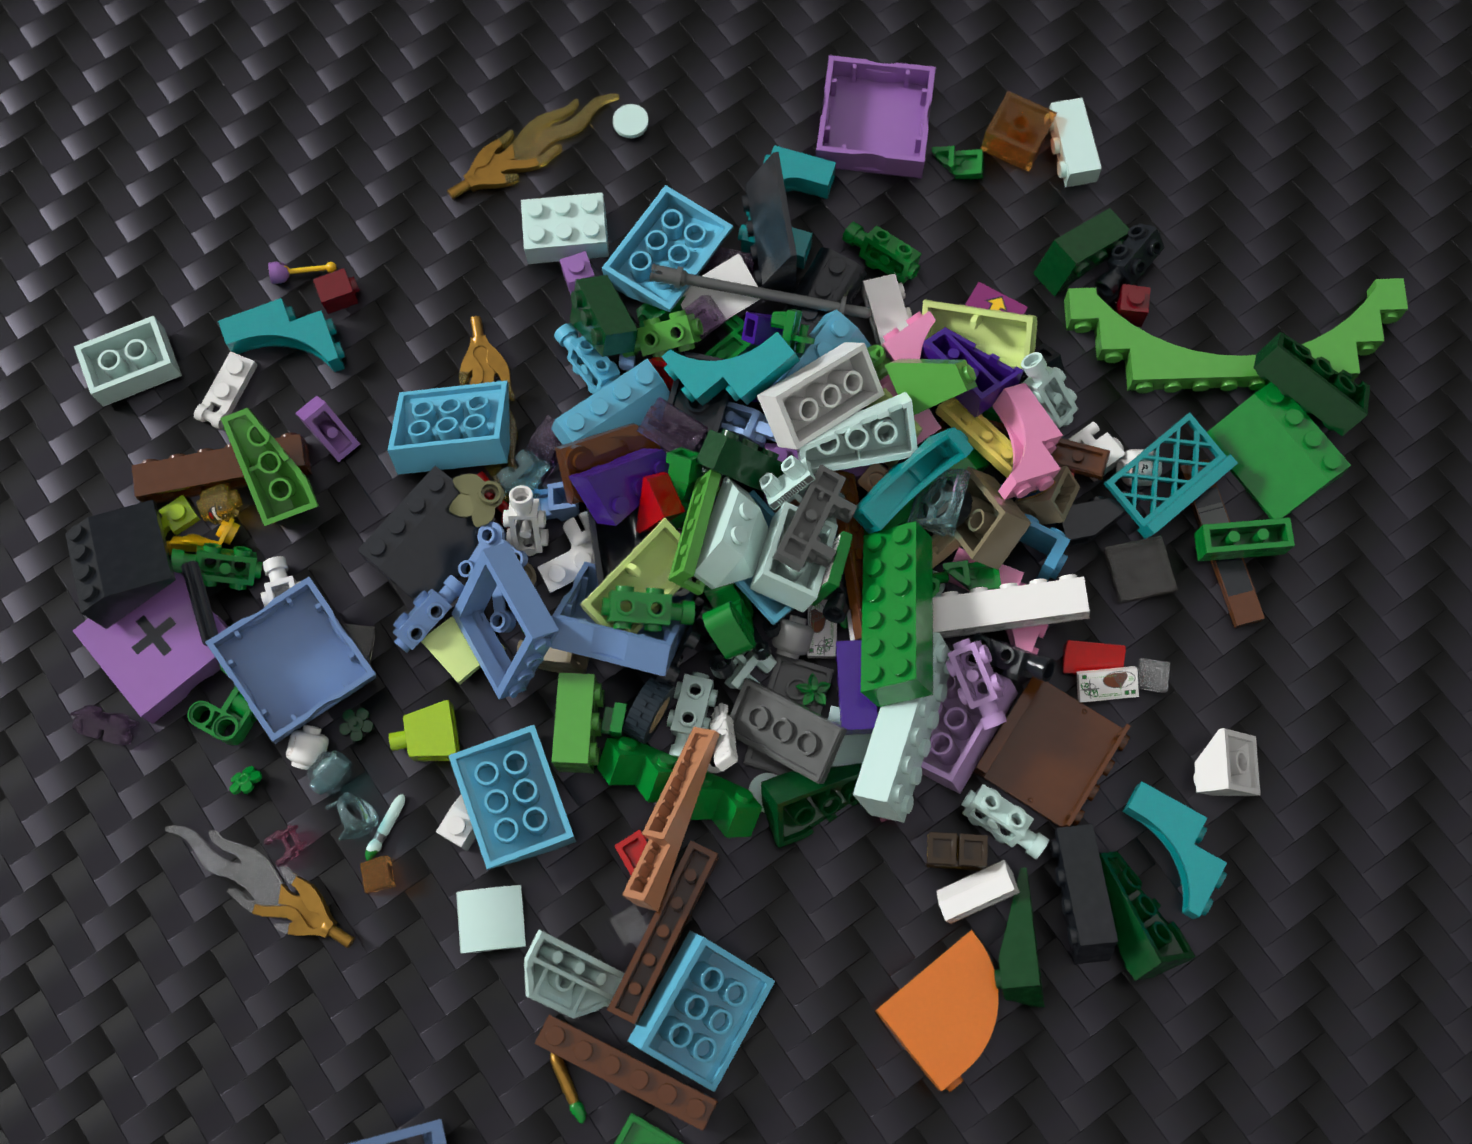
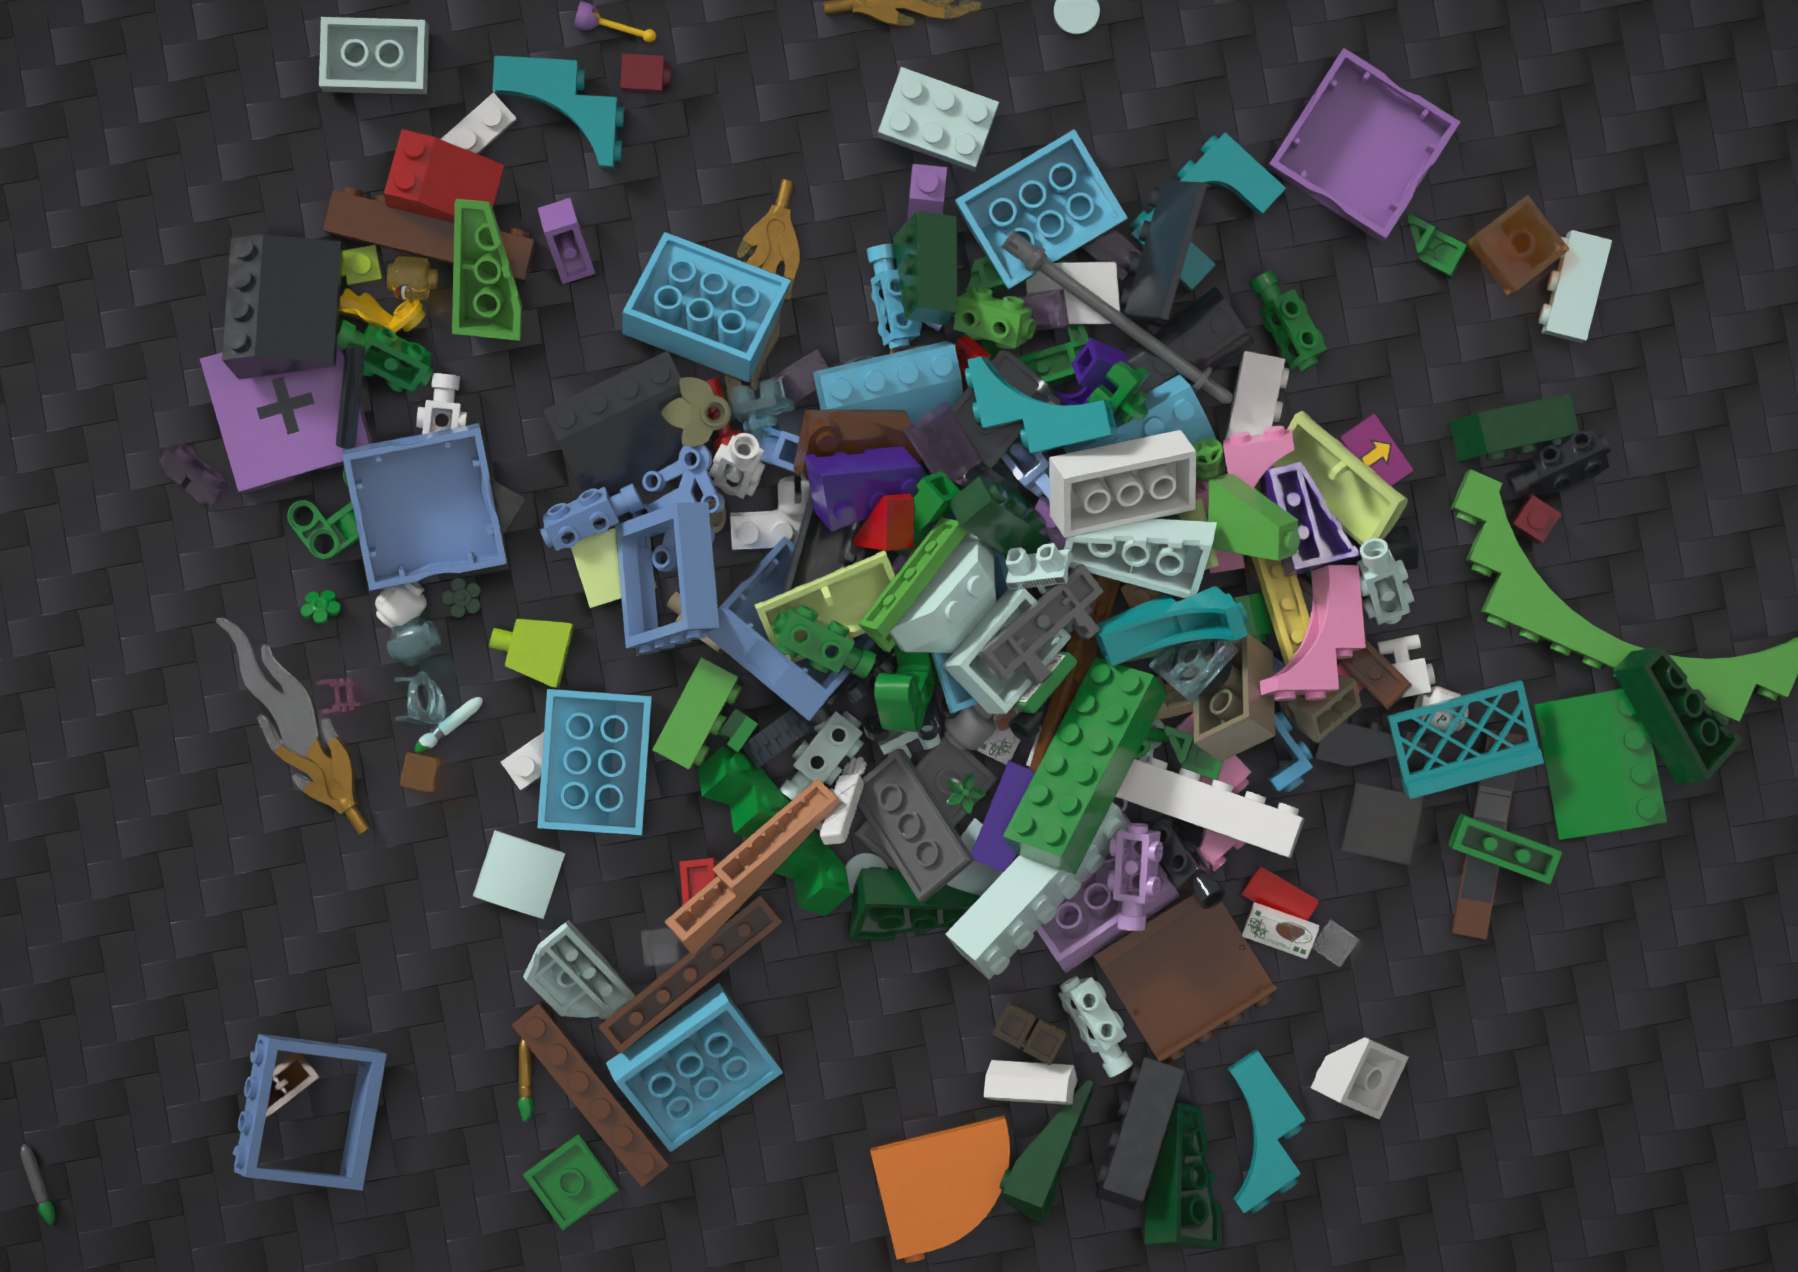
camera: 20 degrees right, 15 degrees up
none -> red slope [384,129,504,223]

